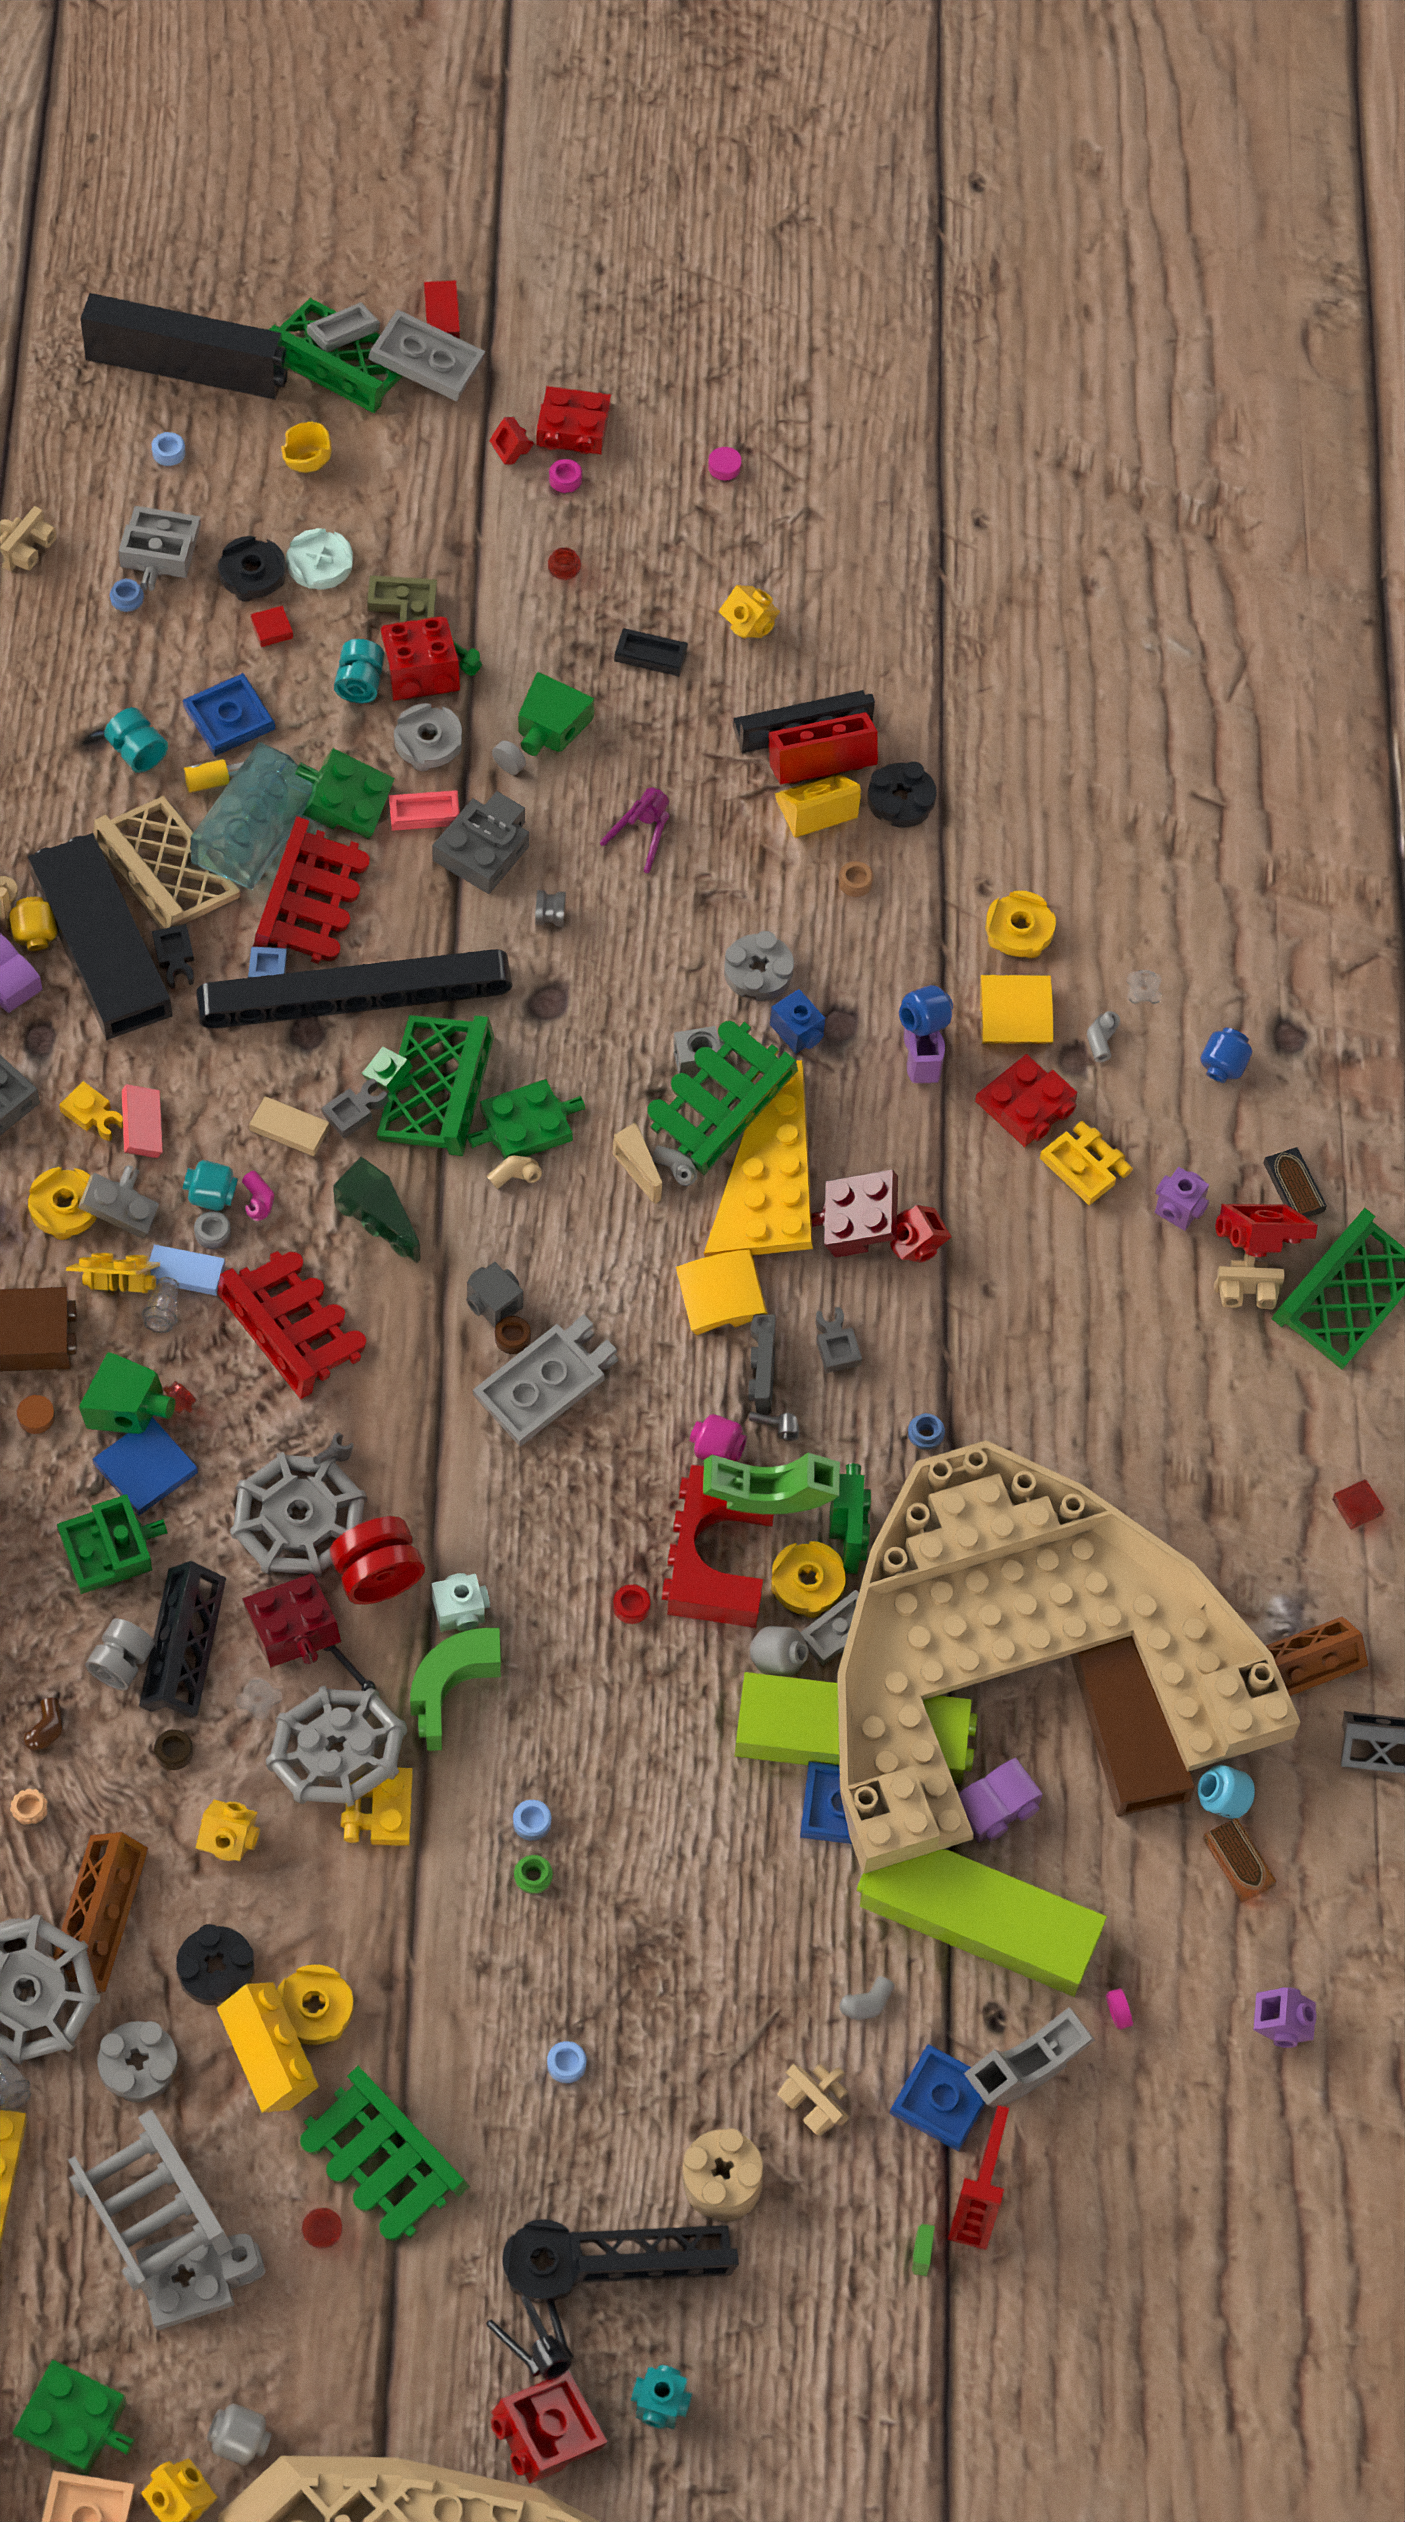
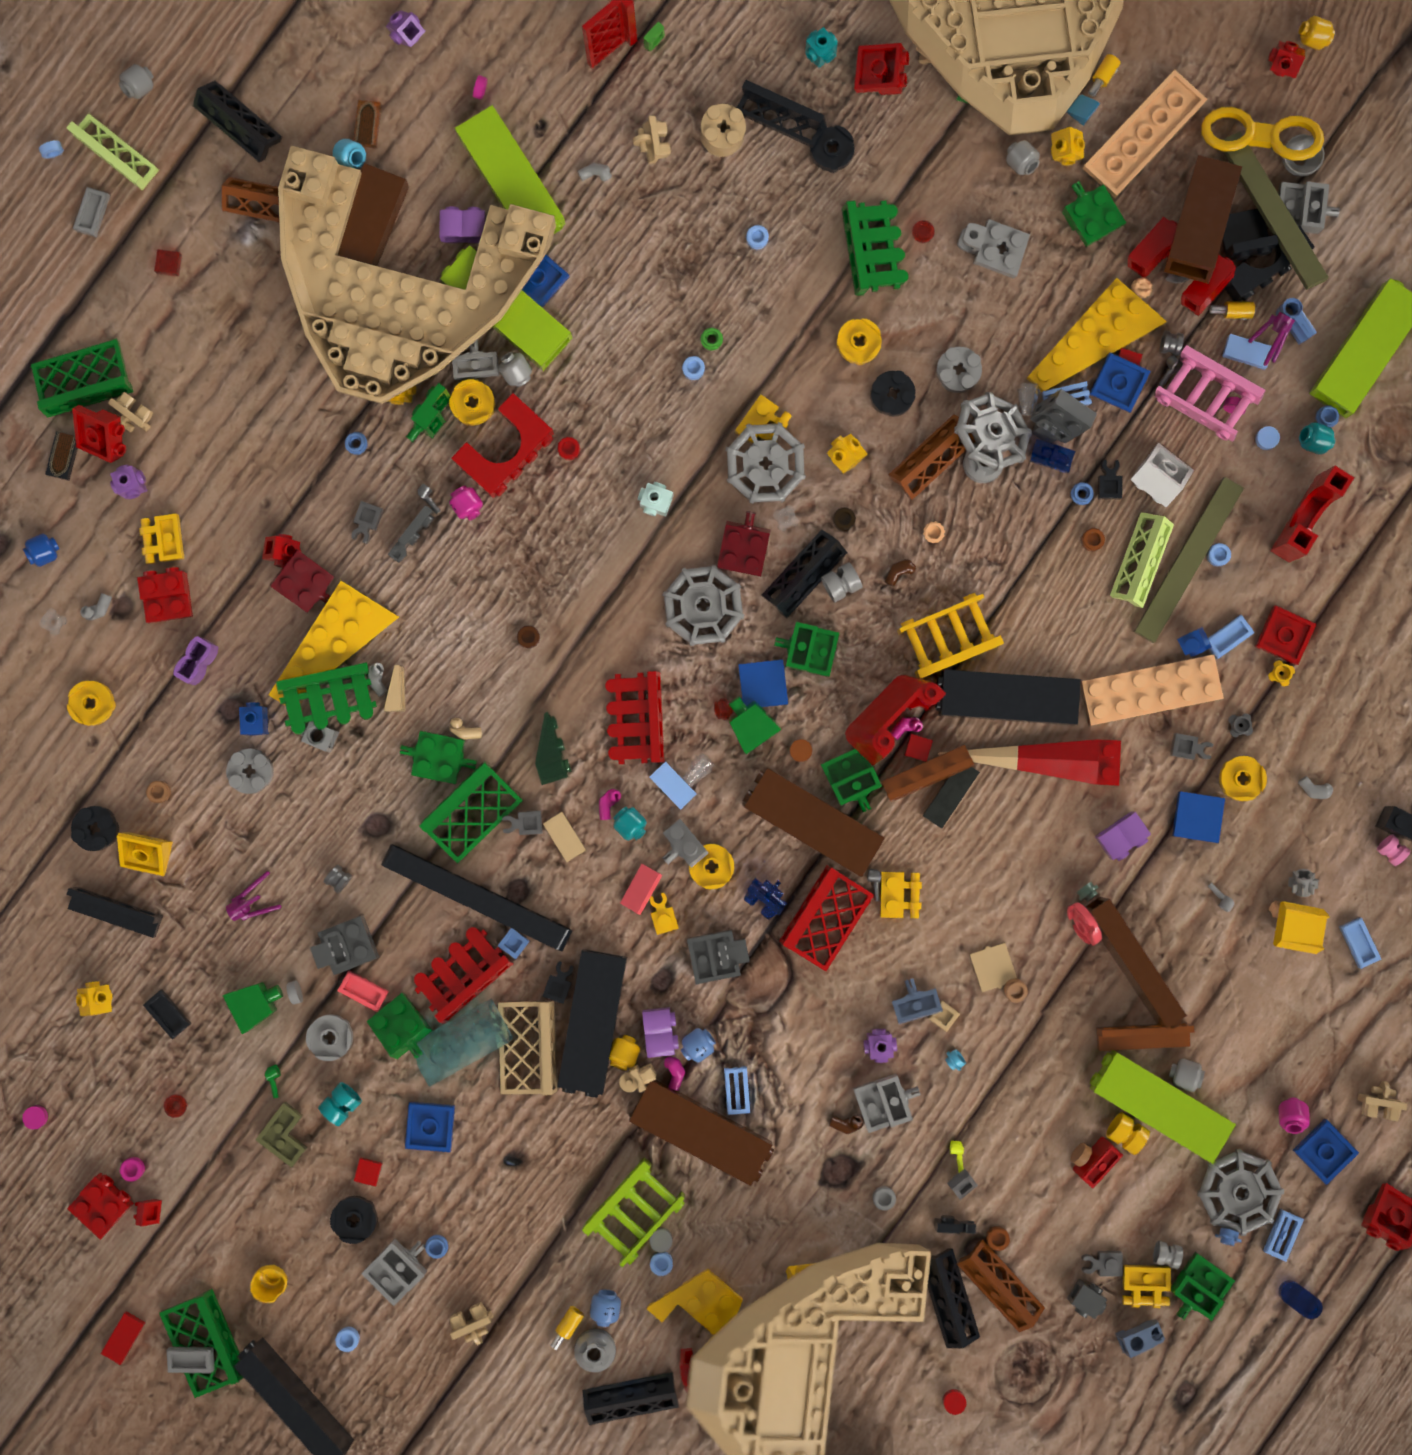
camera: 140 degrees left, 25 degrees up
yellow hinge [66,1253,160,1293] -> none
light grey fence [68,2109,233,2300] -> none
teal wheel [104,707,168,773] -> none
yellow piece [183,759,251,793] -> none
light grey tile [194,1211,231,1249] -> none
yellow brick [217,1982,319,2113] -> none
light aqua tile [286,528,353,590] -> none
flat silver hand [313,1433,354,1465] -> none
black hinge [323,1644,376,1691] -> none
red wheel [329,1516,425,1605] -> none
plate [361,1047,413,1094] -> none
light grey plate [368,309,485,401] -> none
red bracket [381,617,460,701] -> none
bright green arch [410,1627,501,1751] -> none
dark grey brick [466,1262,523,1328] -> none
light grey tile [472,1314,618,1447] -> none
black plant [486,2295,574,2380] -> none
yellow slope [676,1249,768,1335] -> none
bright green arch [703,1452,840,1514] -> none
red brick [769,712,878,785] -> none
blue tile [889,2044,986,2152] -> none
blue head [899,985,953,1036] -> none
light grey arch [964,2007,1095,2107] -> none
yellow slope [980,975,1053,1044] -> none

